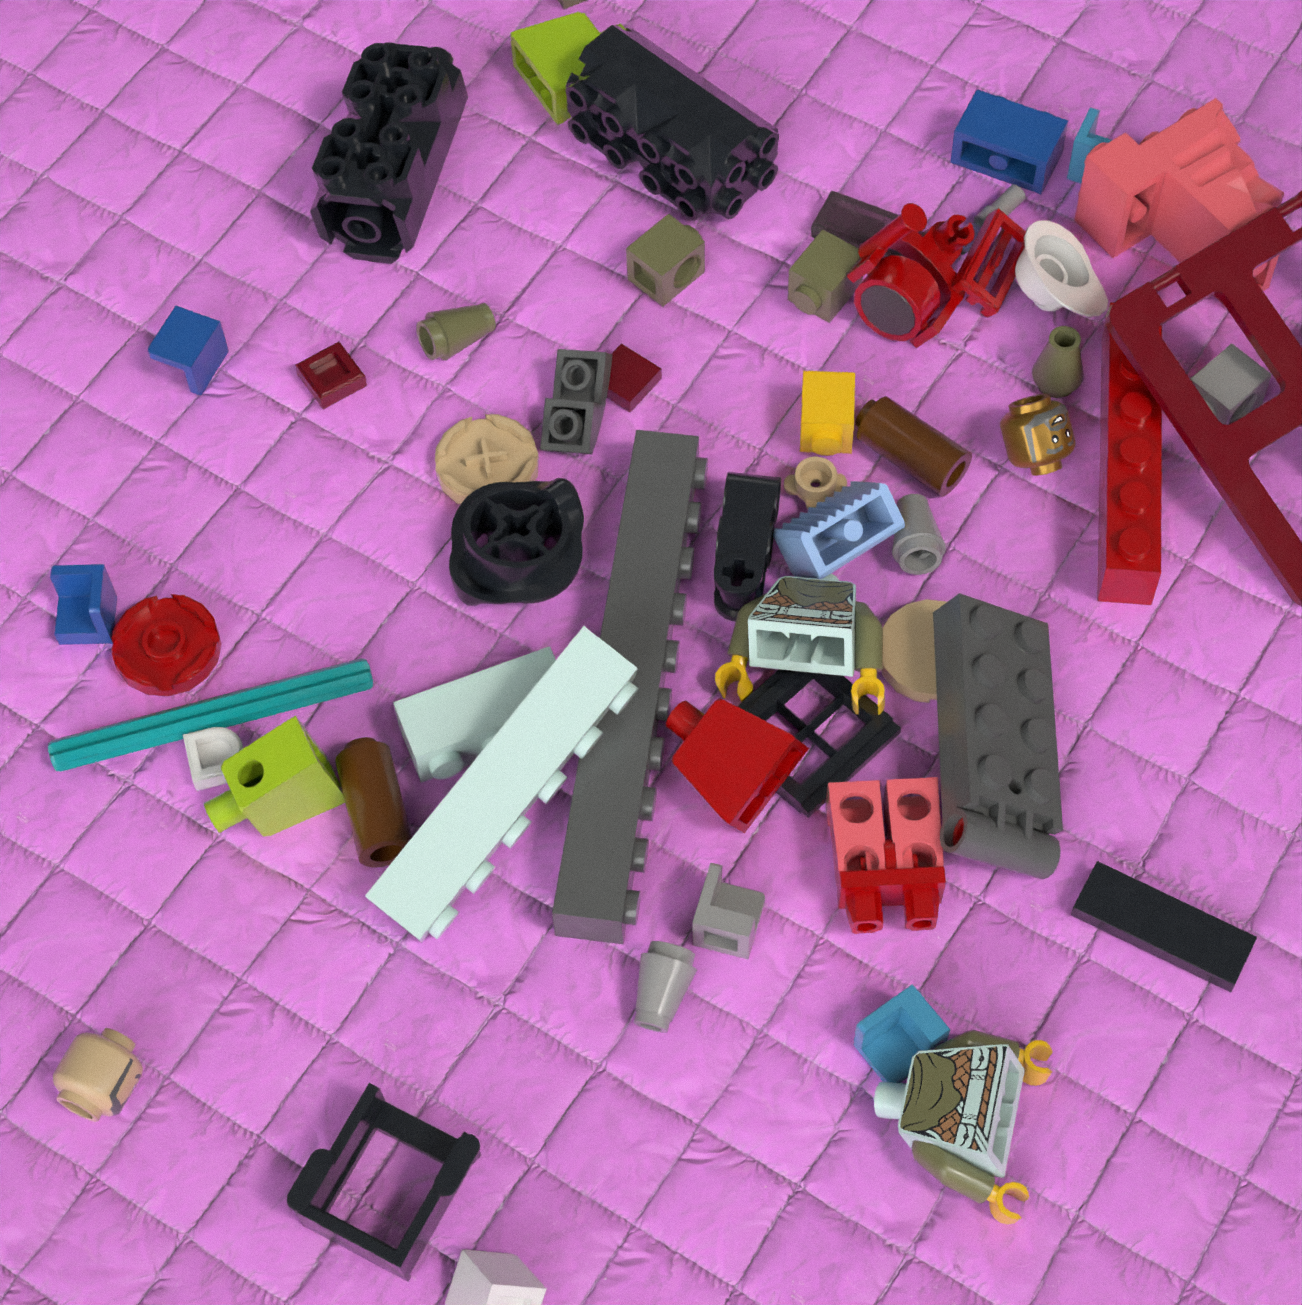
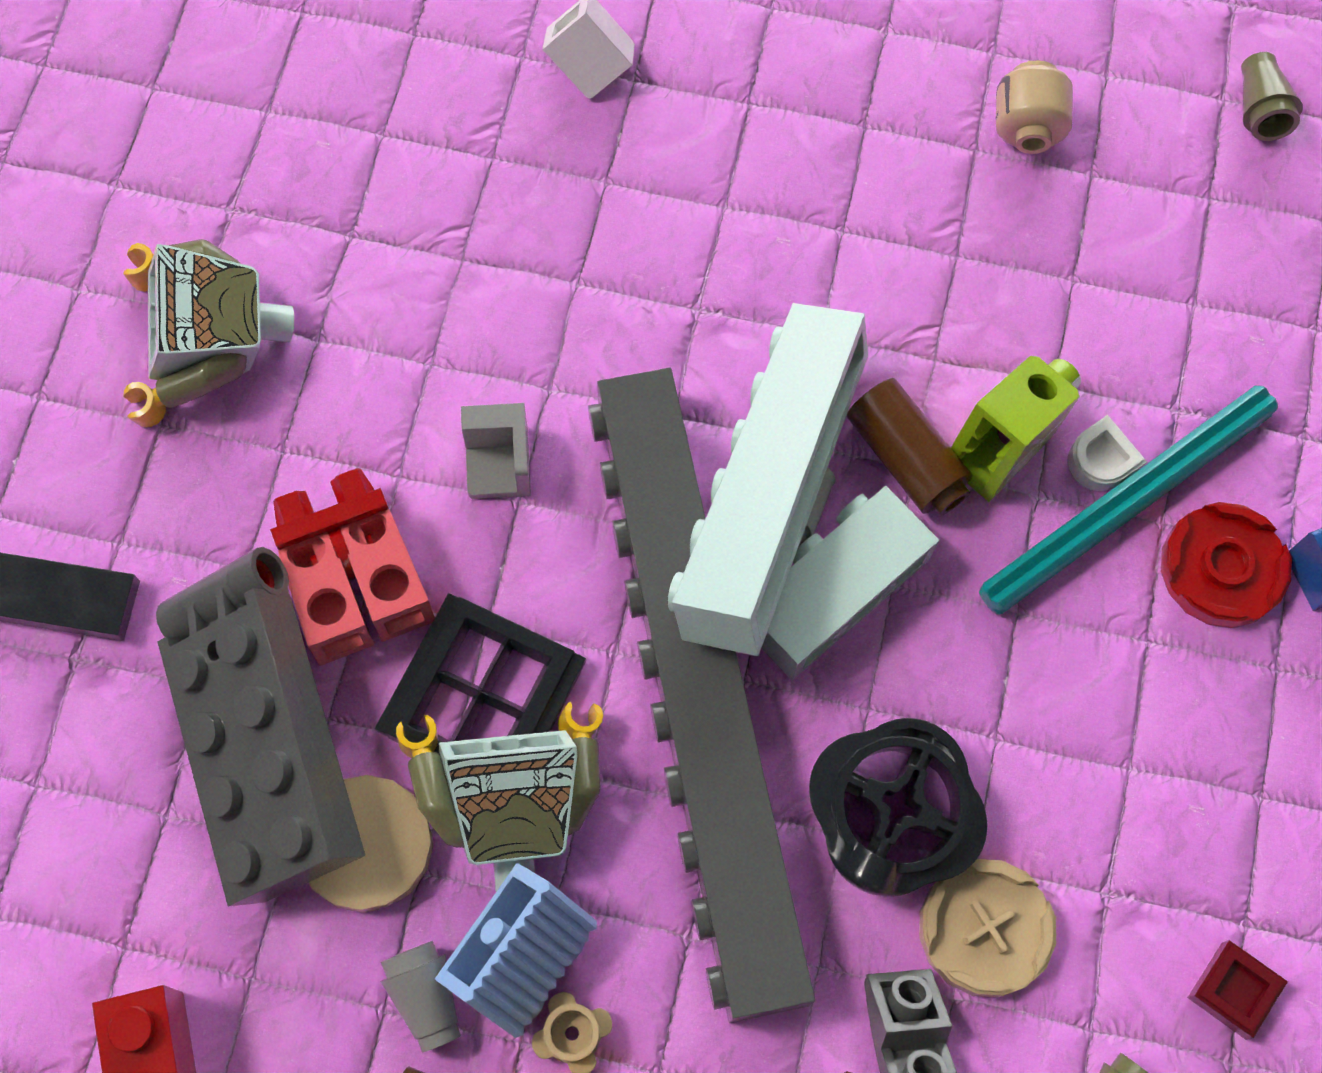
camera: 155 degrees right, 10 degrees up
black piece [287,1083,481,1282] -> none
light grey cone [634,941,697,1033] -> none
red torso [666,698,809,833] -> none
black piece [714,472,781,622] -> none
dark azure panel [853,984,950,1083] -> none

